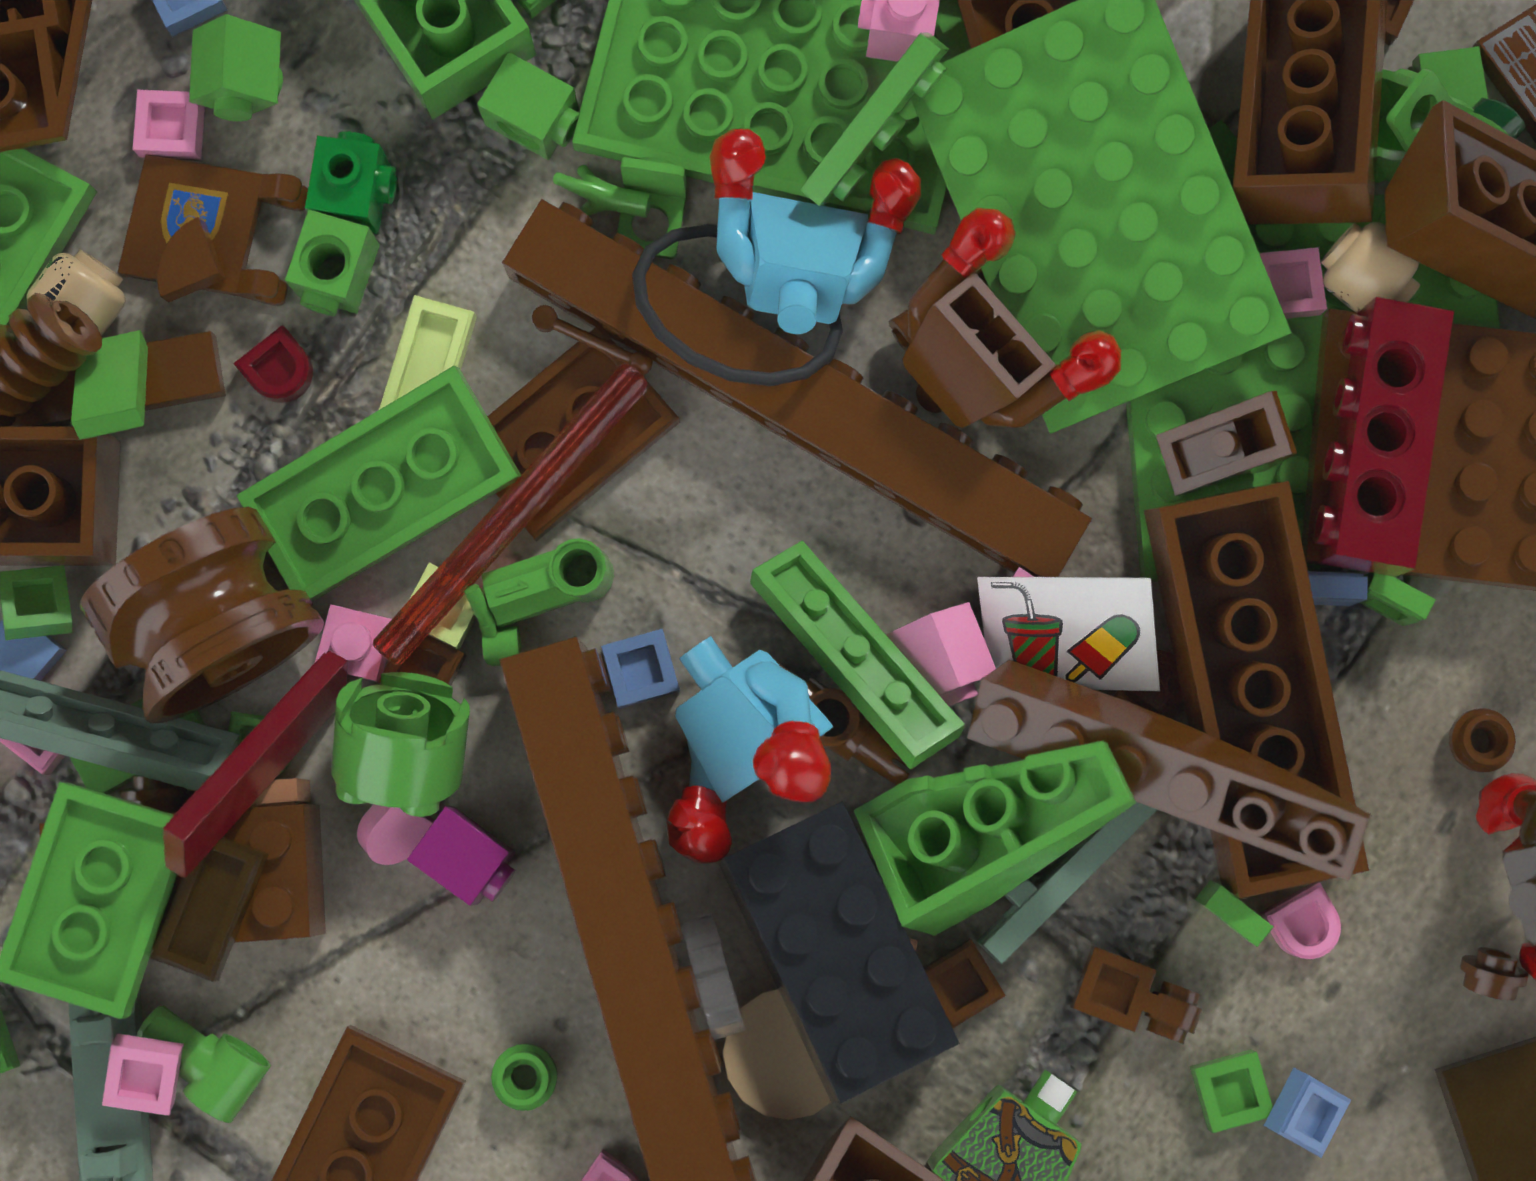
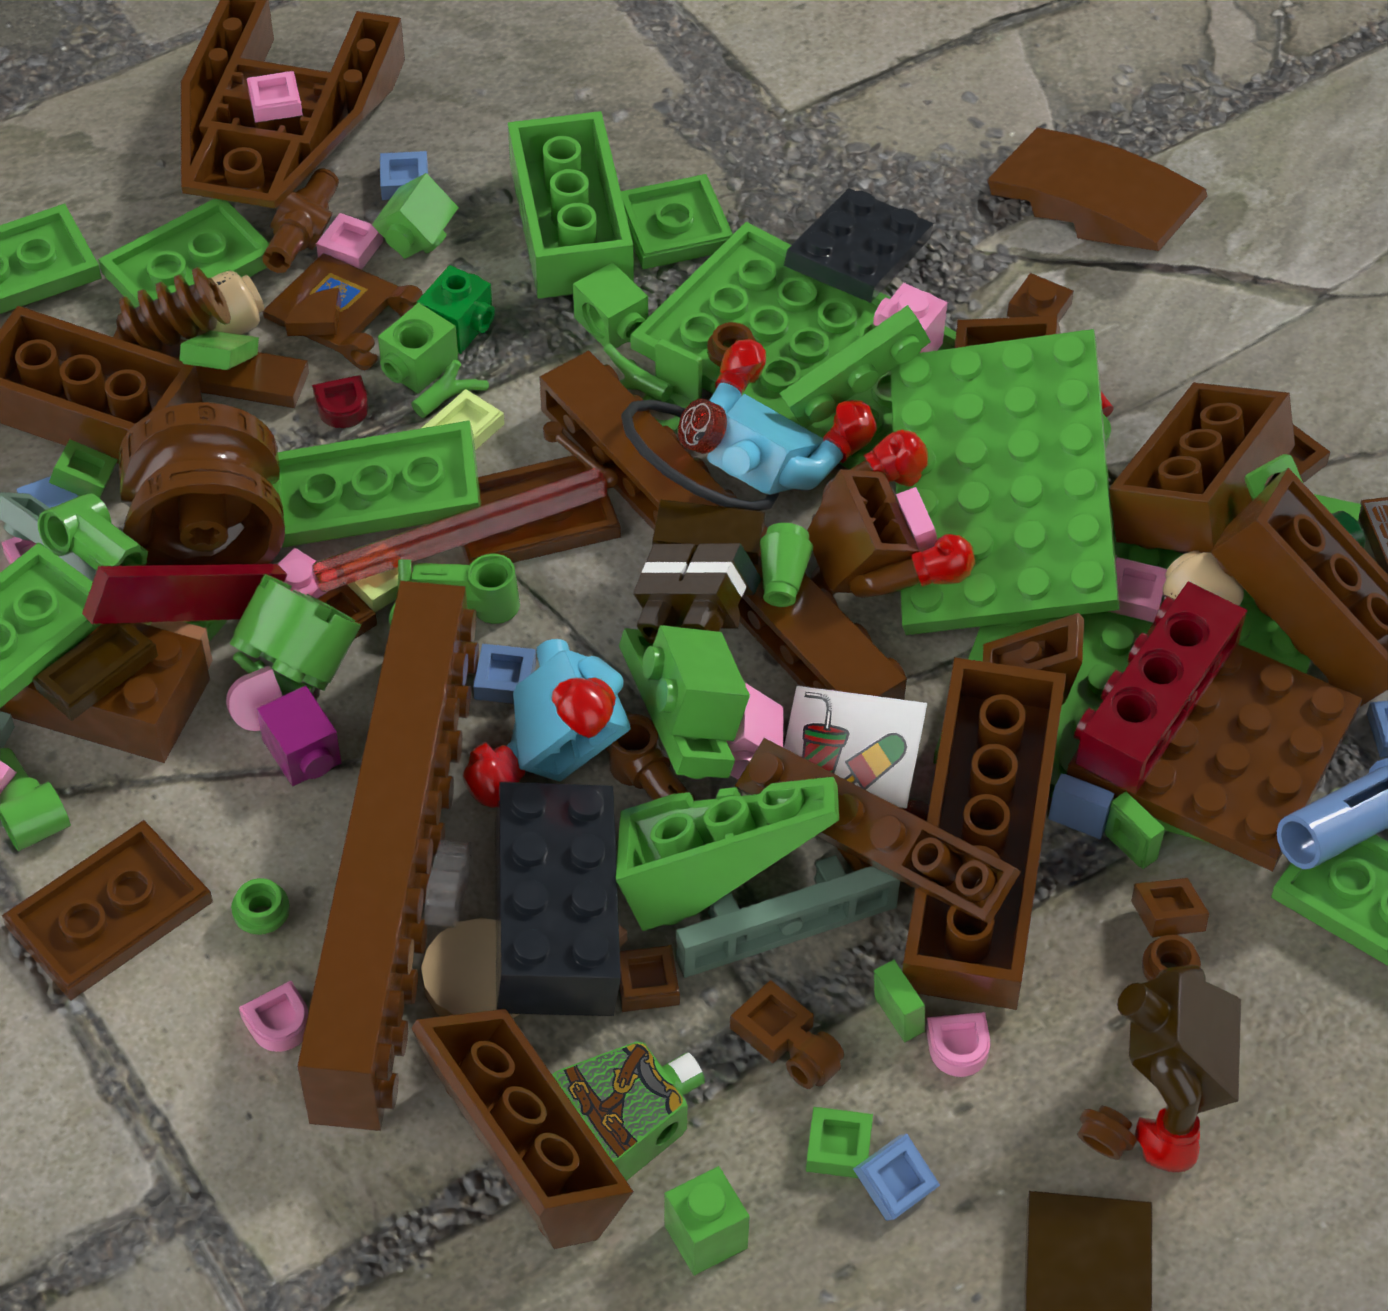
camera: 25 degrees right, 30 degrees down
none -> bright green piece [38,493,148,570]
none -> reddish brown pin [262,168,339,273]
none -> bright green bar [411,359,489,418]
none -> dark brown hips [633,543,762,644]
none -> bright green brick [643,625,750,741]
none -> dark brown tile [652,499,765,565]
none -> clear red tile [678,398,727,454]
none -> reddish brown plate [707,322,756,367]
none -> bright green cone [760,523,813,607]
none -> bright pink tile [896,487,937,552]
none -> reddish brown plate [1131,878,1209,938]

